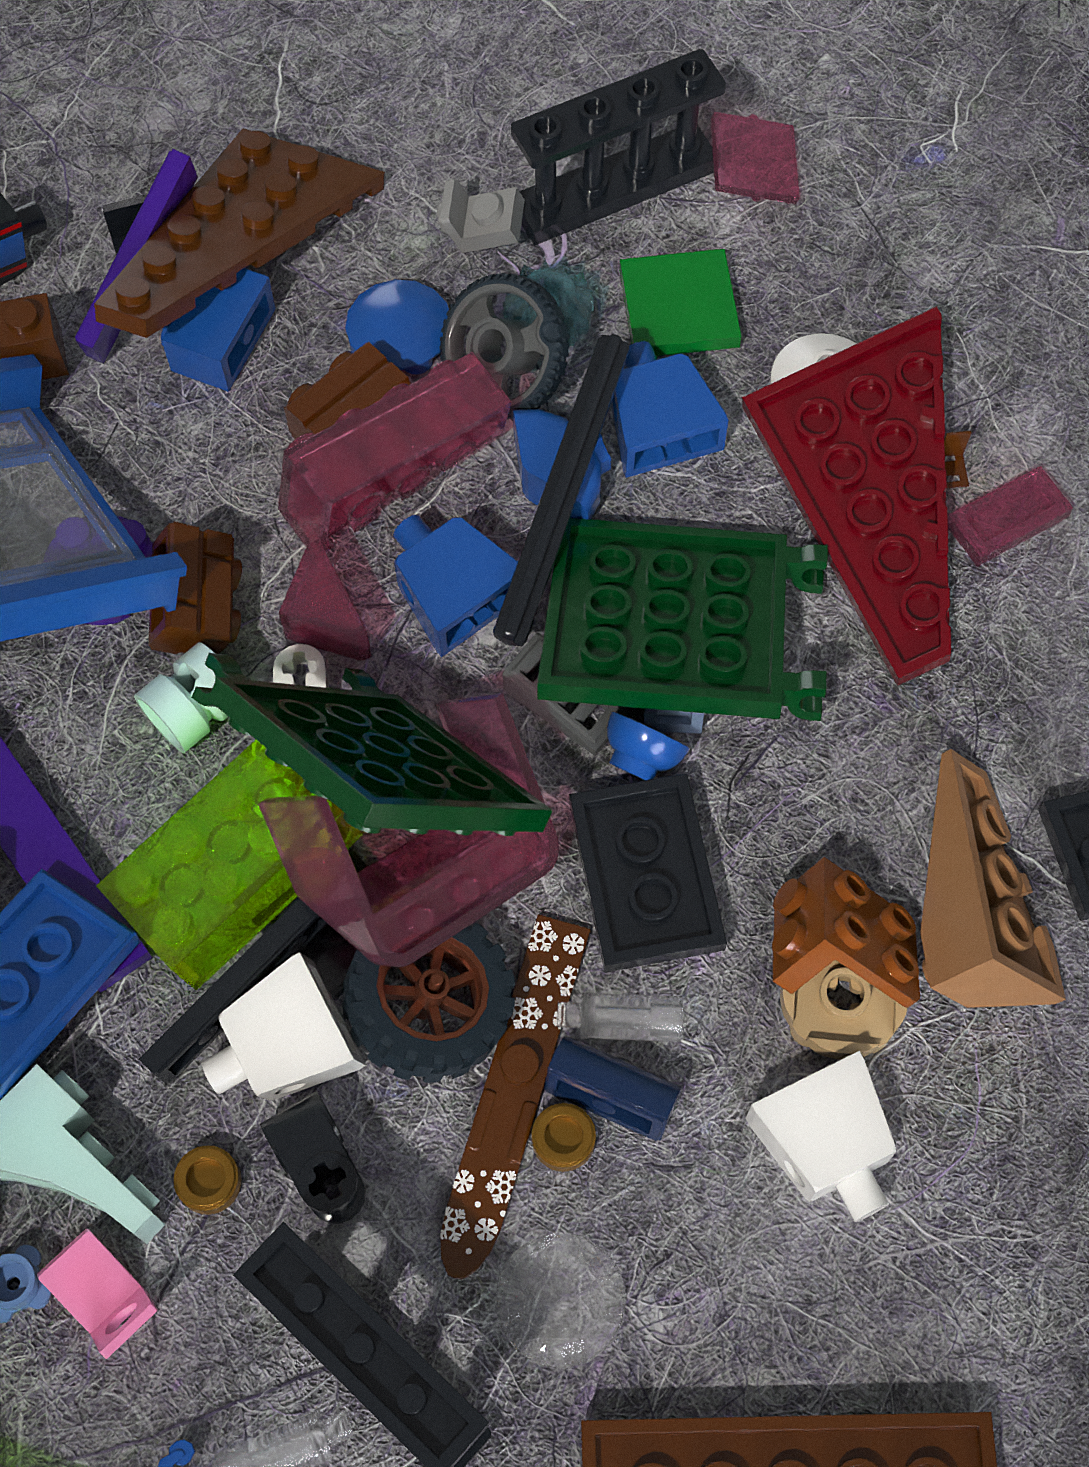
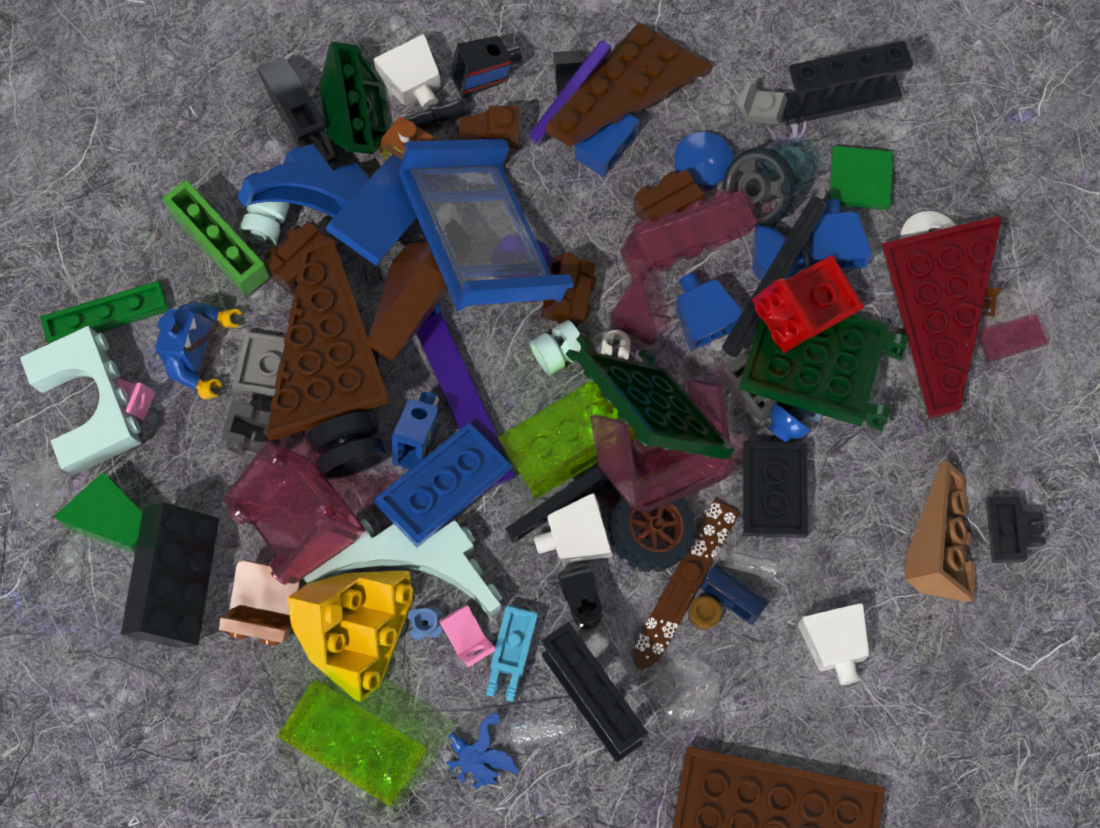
camera: 10 degrees right, 5 degrees up
pearl gold tile [173,1146,242,1215] -> none
clear pink piece [711,112,800,204] -> none
dark orange bracket [772,857,920,1008] -> none
tan plate [780,960,907,1060] -> none
none -> medium azure hinge [486,605,538,702]
none -> red bracket [751,255,864,353]

